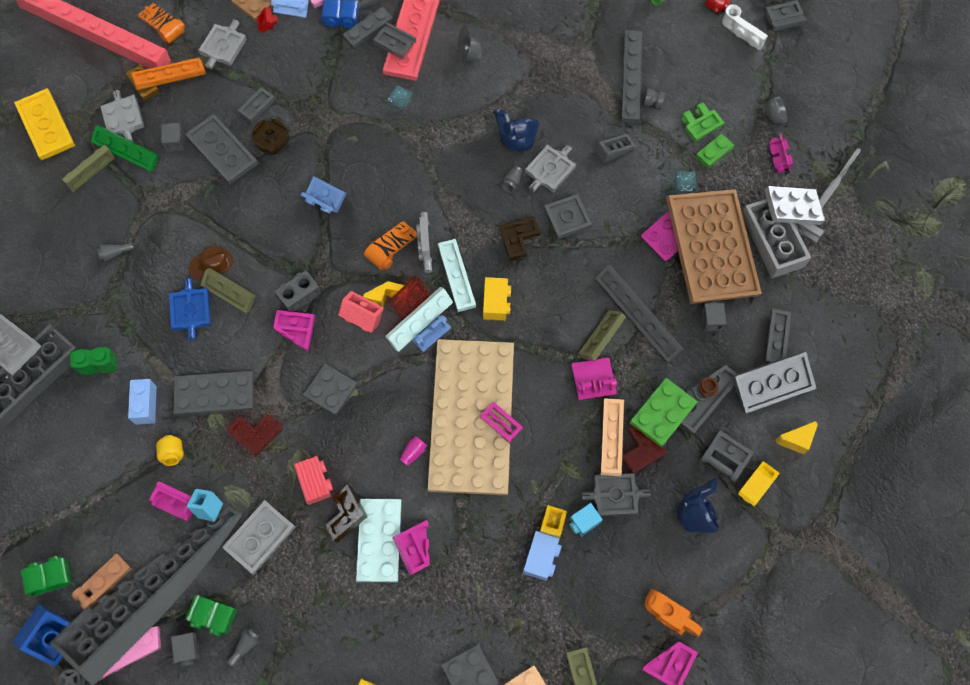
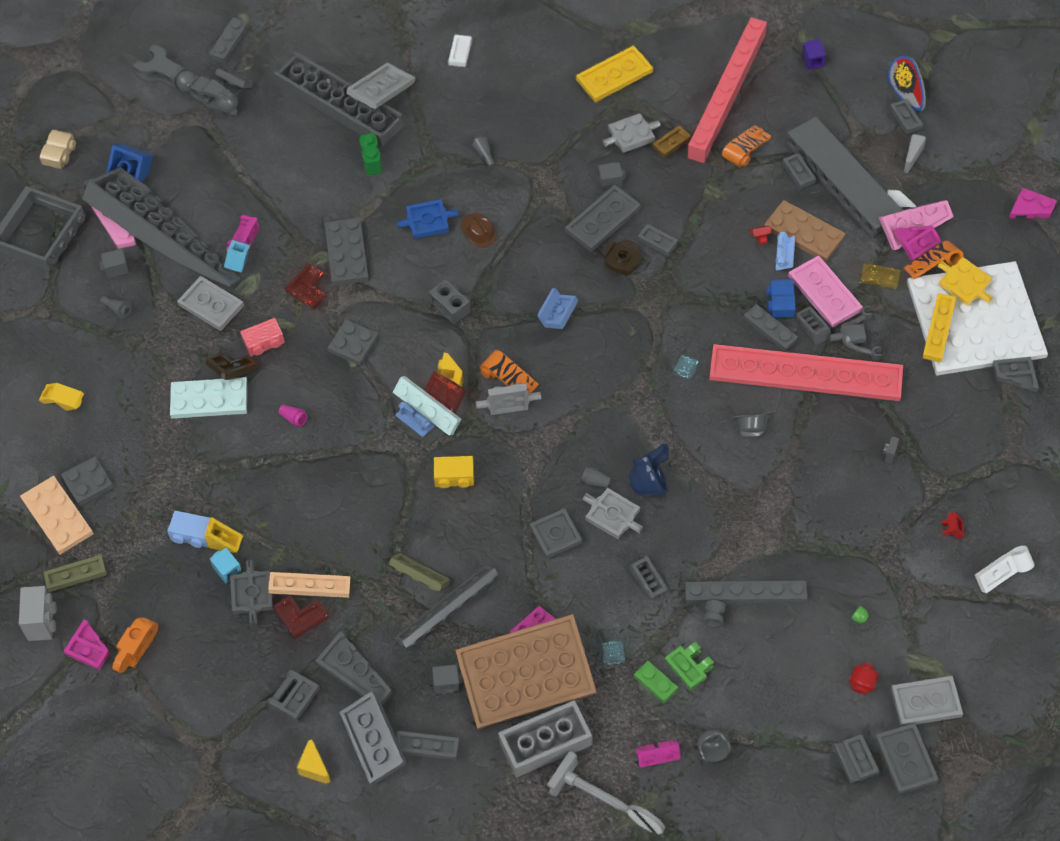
camera: 90 degrees right, 10 degrees down
green brick [21,556,72,597] -> none
olive plate [62,145,115,192] -> none
nougat plate [71,553,132,610] -> none
green tile [91,125,159,172] -> none
light blue brick [128,379,157,425] -> none
orange tile [130,57,206,90] -> none
yellow head [156,435,184,466] -> none
green brick [185,595,237,636] -> none
light grey plate [199,19,247,70] -> none
olive plate [200,268,255,313] -> none
dark pink wing [273,310,315,351] -> none
coral brick [338,291,384,333] -> none
dark grey plate [373,22,417,60] -> none
dark pink wing [392,520,430,575] -> none
tan plate [428,339,514,495] -> none
light aqua plate [438,239,476,312] -> none
dark pink tile [480,402,523,443] -> none
dark brown plate [499,217,540,261] -> none
dark pink hinge [571,358,617,400] -> none
bright green plate [630,378,698,448] -> none
dark blue head [677,478,719,533] -> none
reddish brown plate [698,377,719,397] -> none
white plate [722,5,768,50] -> none
yellow slope [738,461,780,506] -> none
plate [764,186,825,225] -> none

